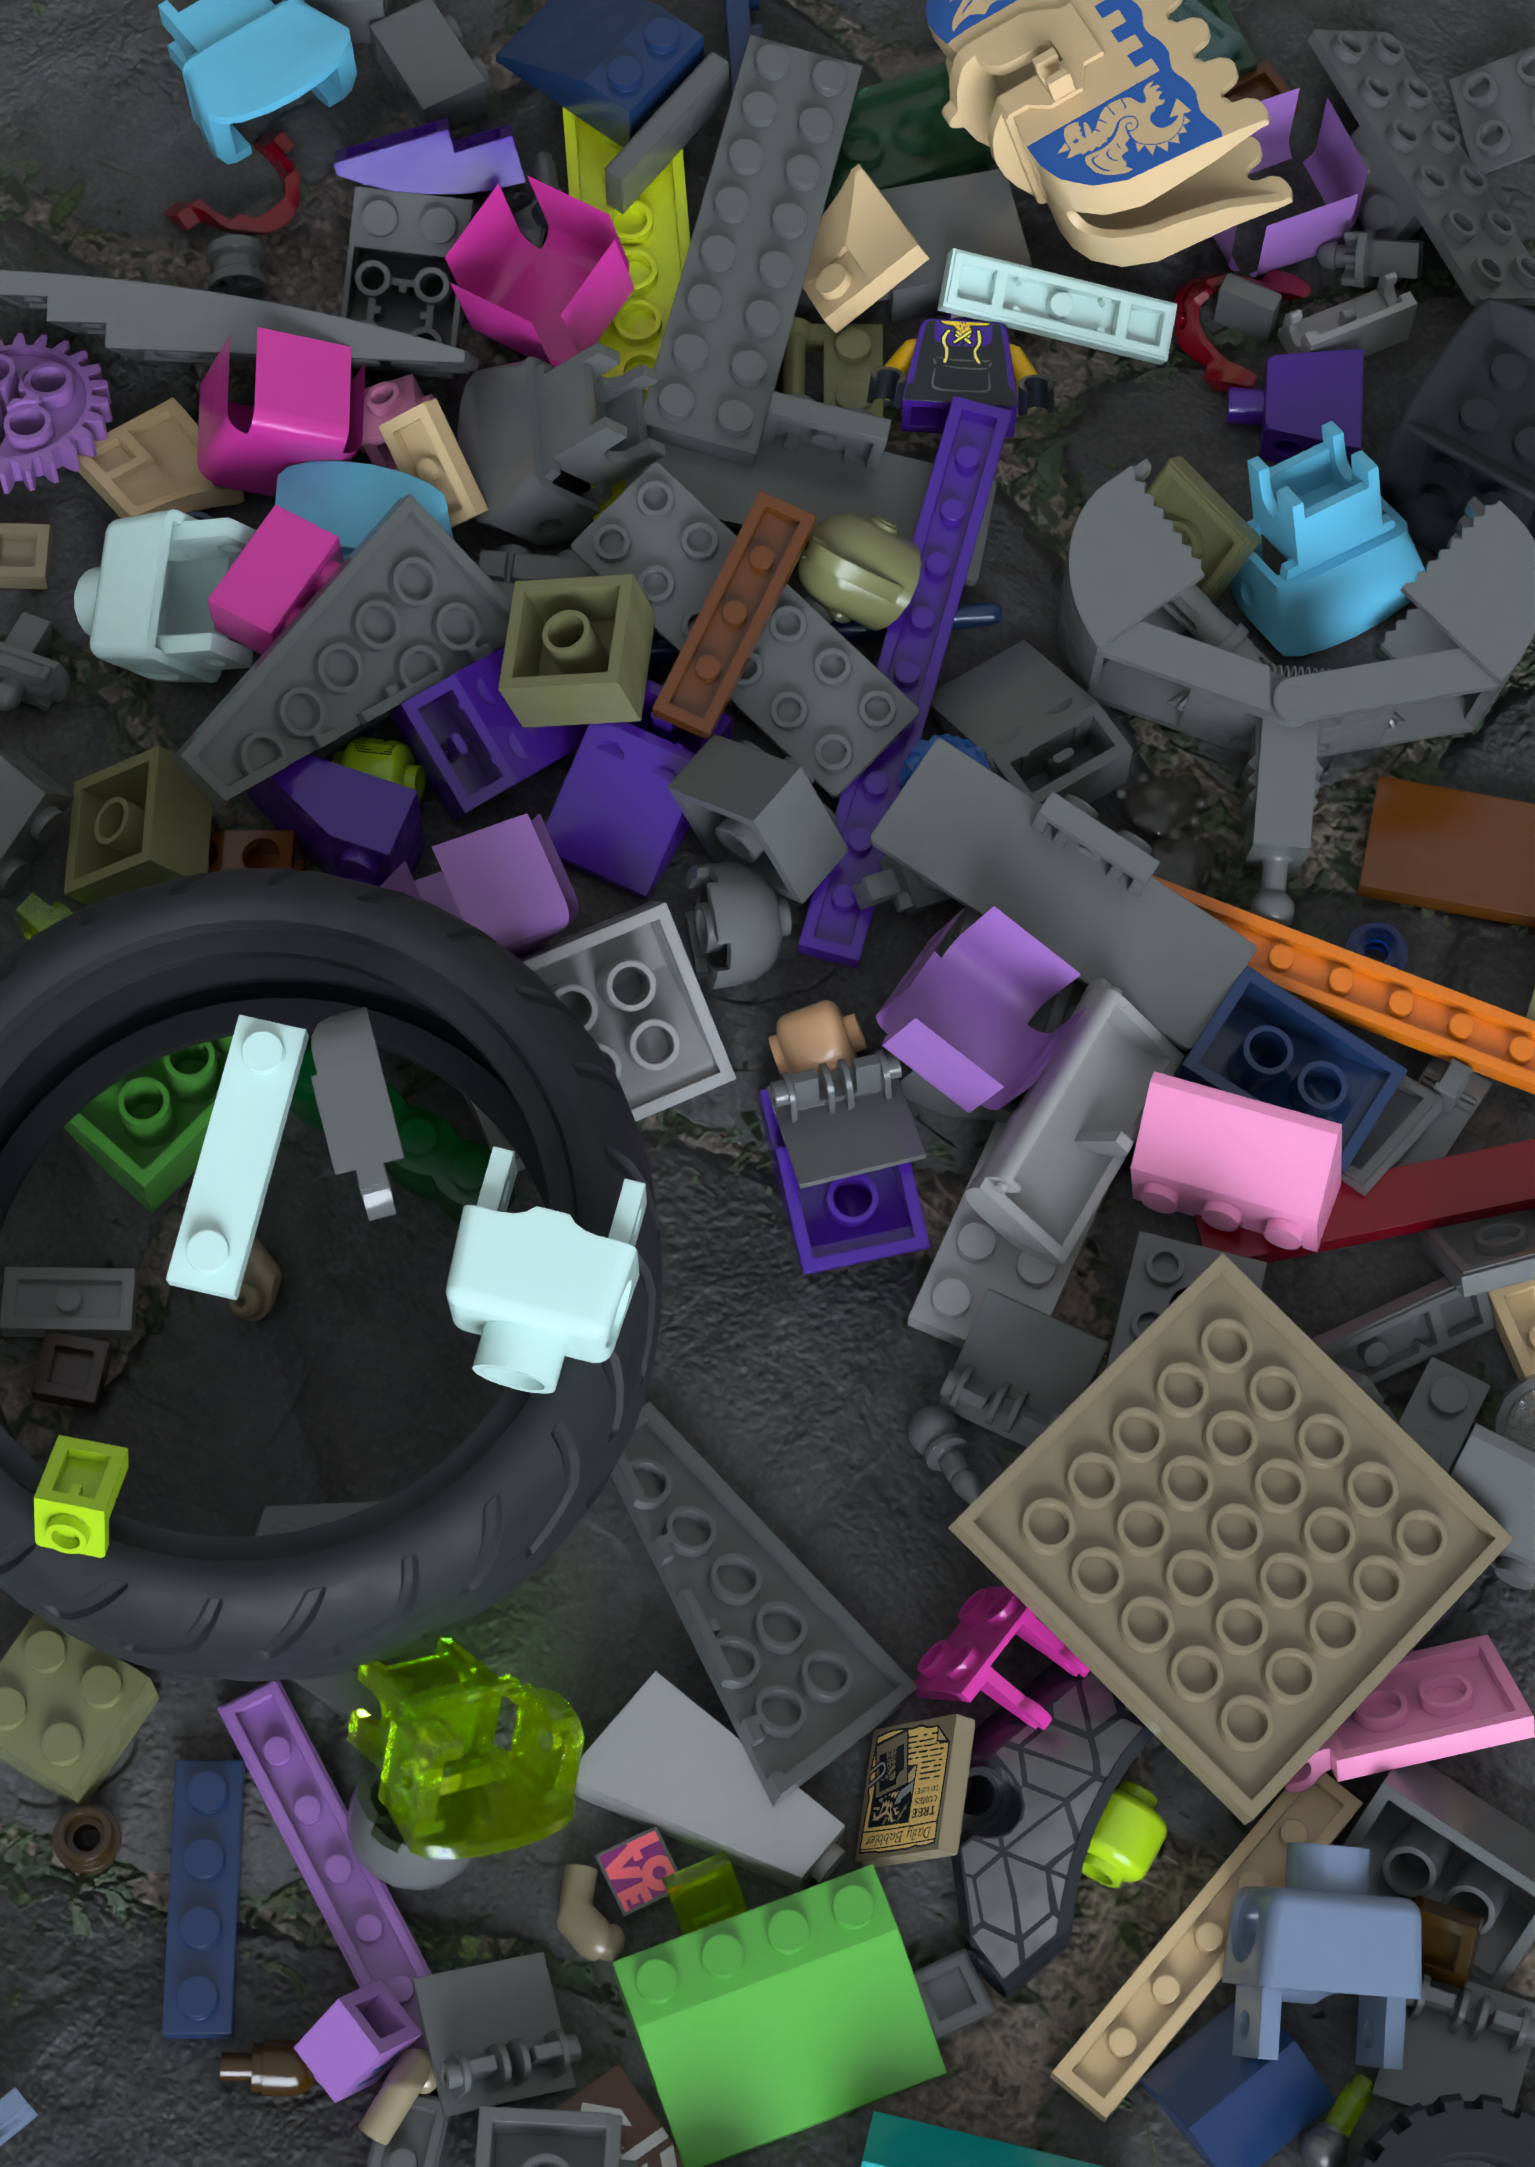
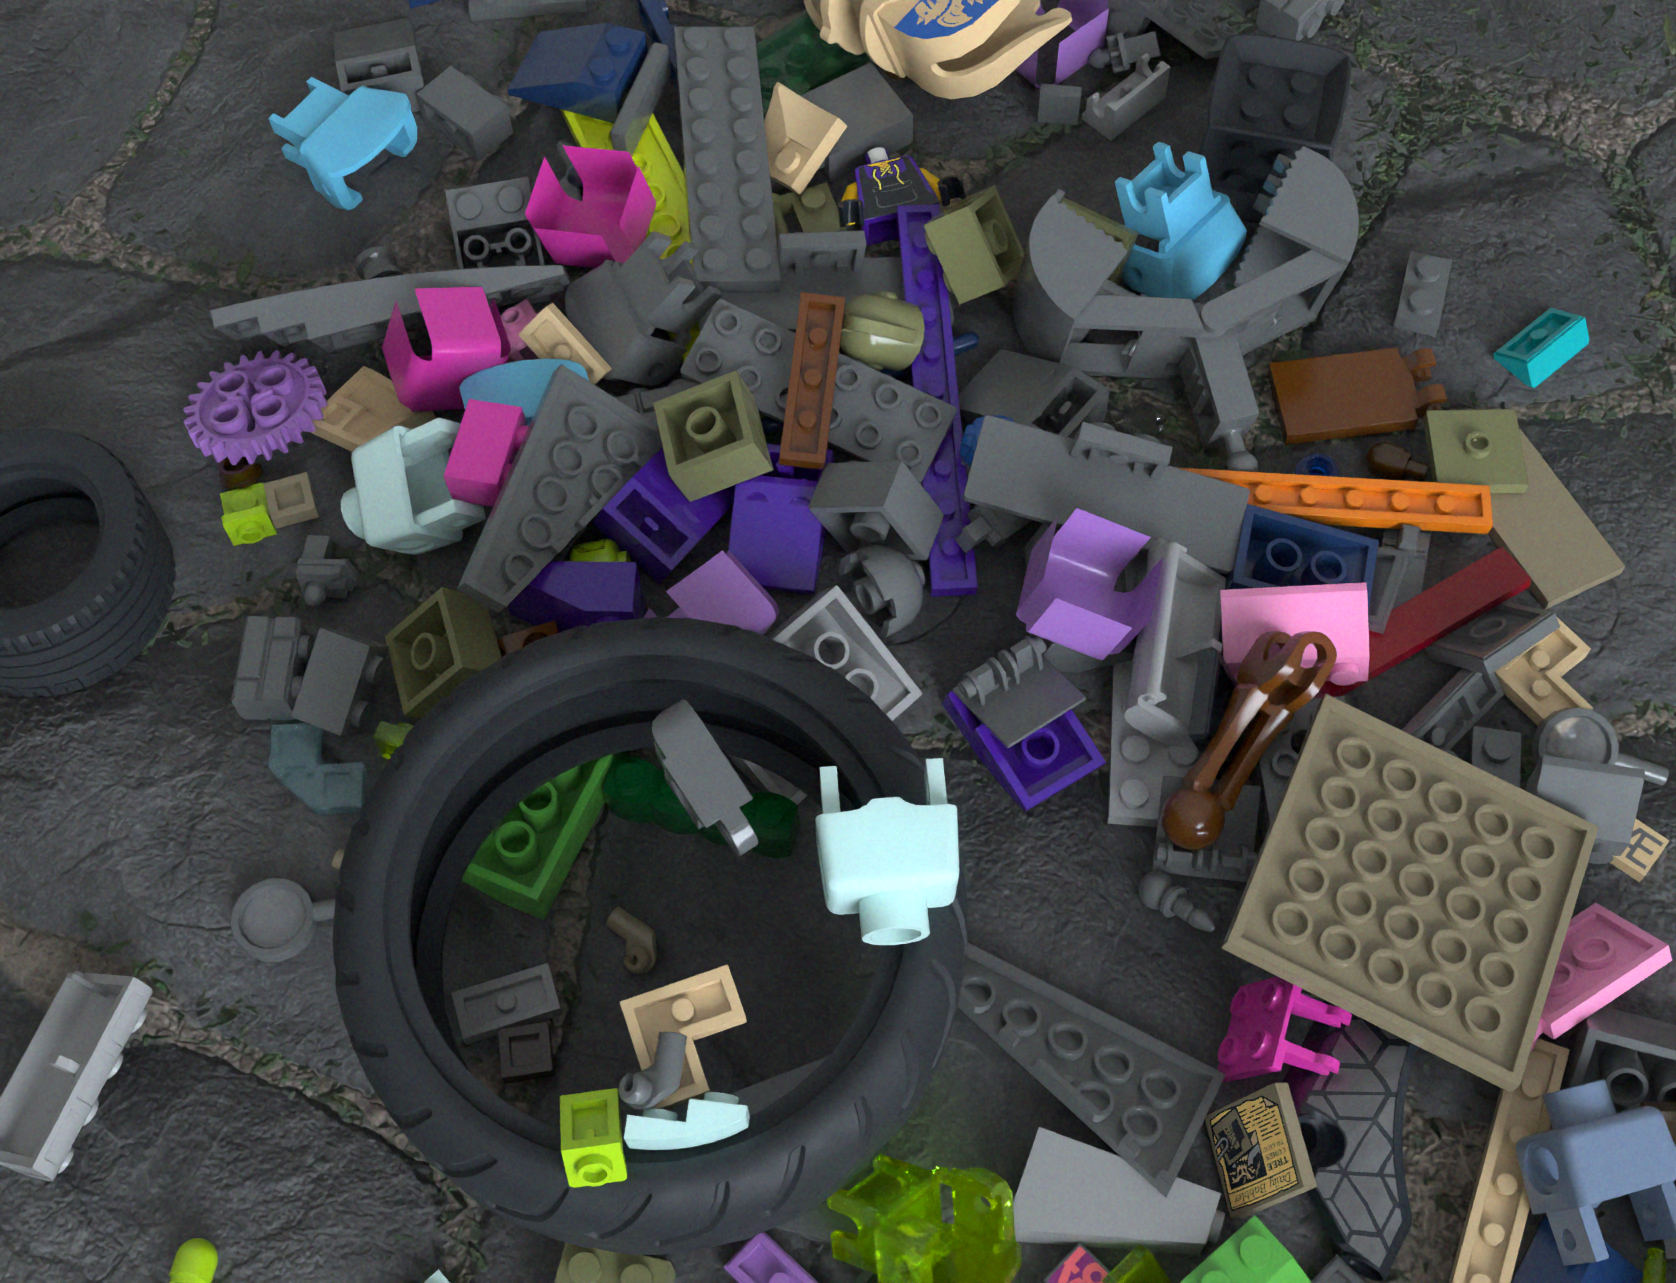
camera: 15 degrees left, 5 degrees down
dark red helmet [163,131,300,236] -> none
light aqua plate [166,1015,309,1300] -> none
slope [334,117,526,195] -> none
light nougat head [768,1000,867,1075] -> none
light aqua plate [937,248,1177,365] -> none
lime head [1082,1780,1167,1888] -> none
dark red helmet [1173,270,1313,392] -> none
dark purple torso [1225,349,1364,469] -> none
none -> dark grey arm [619,1032,687,1110]
none -> tan plate [620,964,747,1110]
none -> light aqua slope [624,1092,750,1150]
none -> olive brick [923,185,1025,304]
none -> reddish brown piece [1161,631,1337,850]
none -> black tile [1188,649,1241,780]
none -> dark brown cylinder [1365,442,1430,482]

